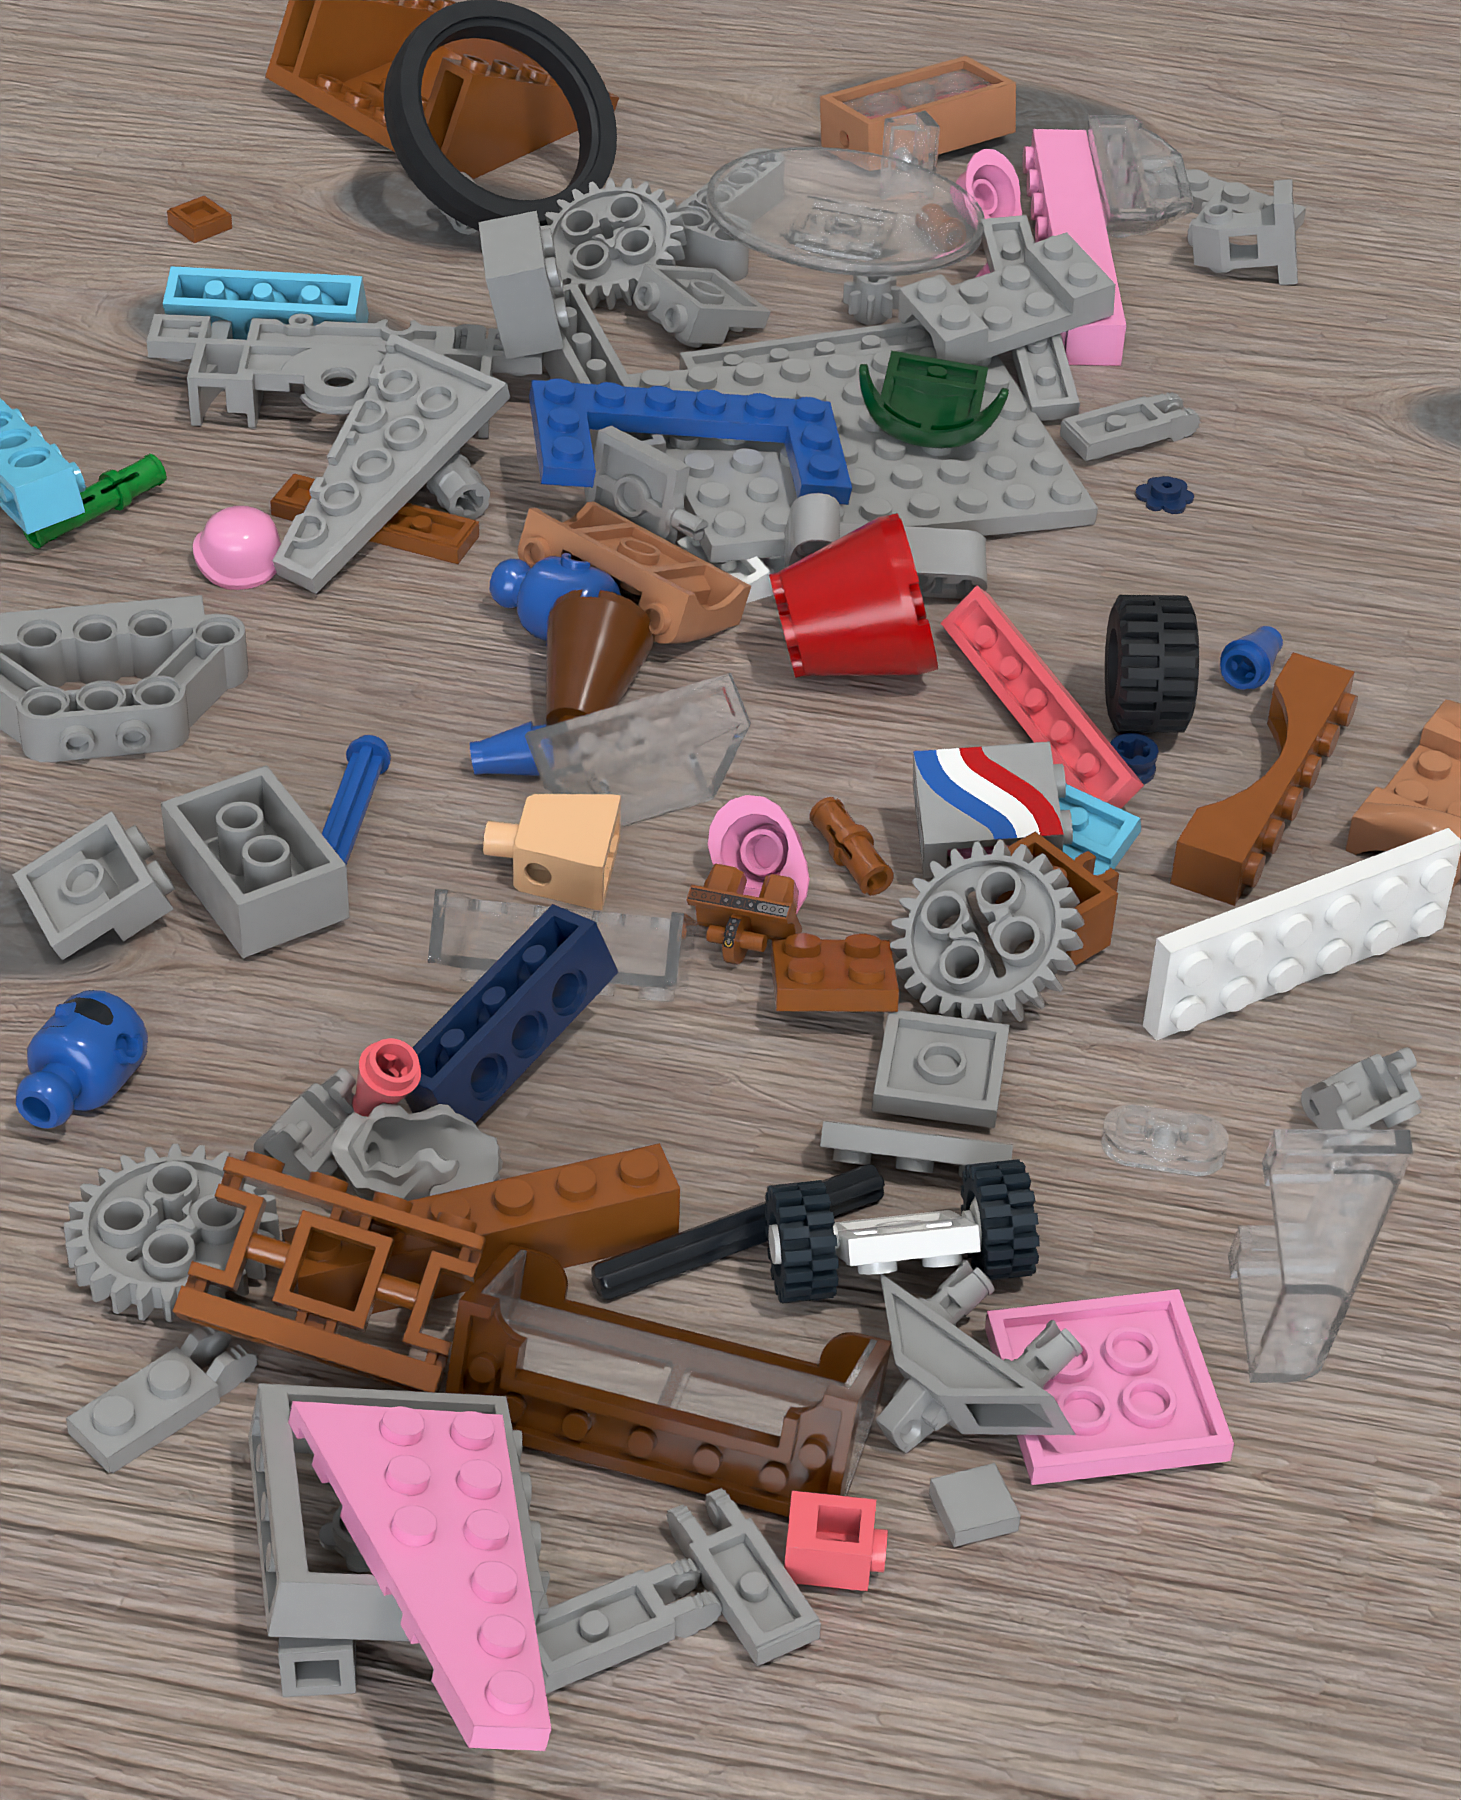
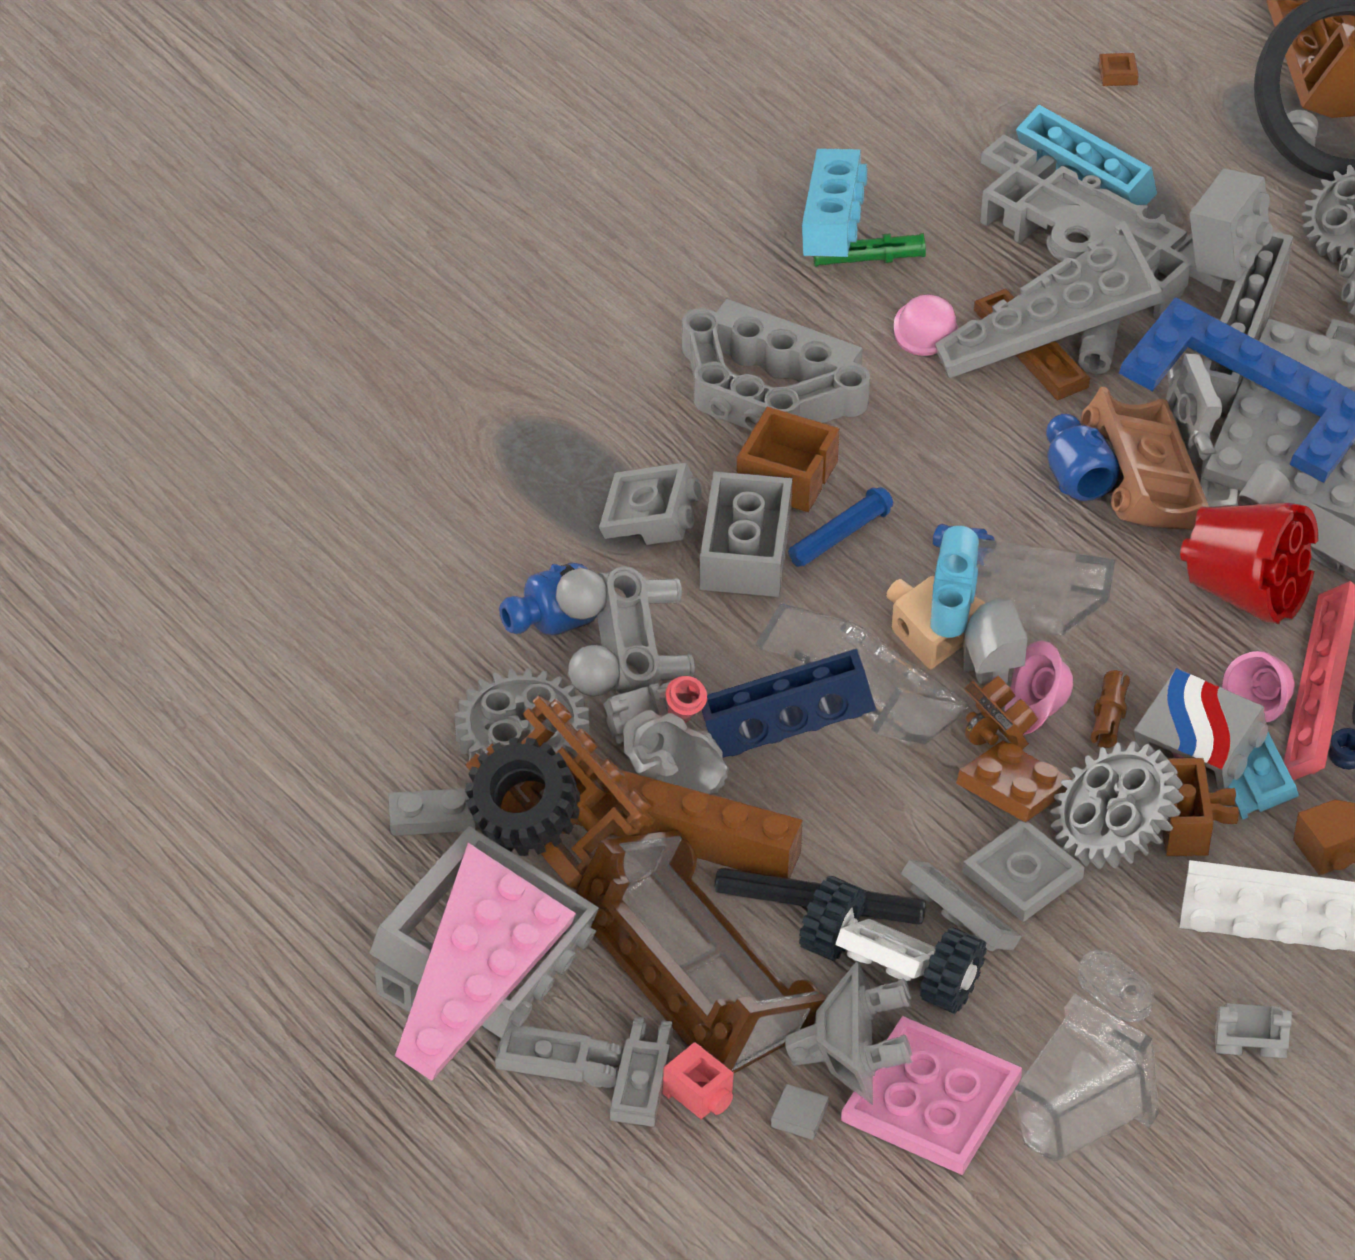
camera: 40 degrees right, 5 degrees up
reddish brown cone [546,589,655,744] -> none
none -> black tyre [465,737,581,856]
none -> light grey piece [556,566,695,697]
none -> dark orange piece [737,406,840,513]
none -> medium azure piece [930,526,979,638]
none -> light grey brick [962,598,1028,685]
none -> bright pink helmet [1222,651,1295,722]

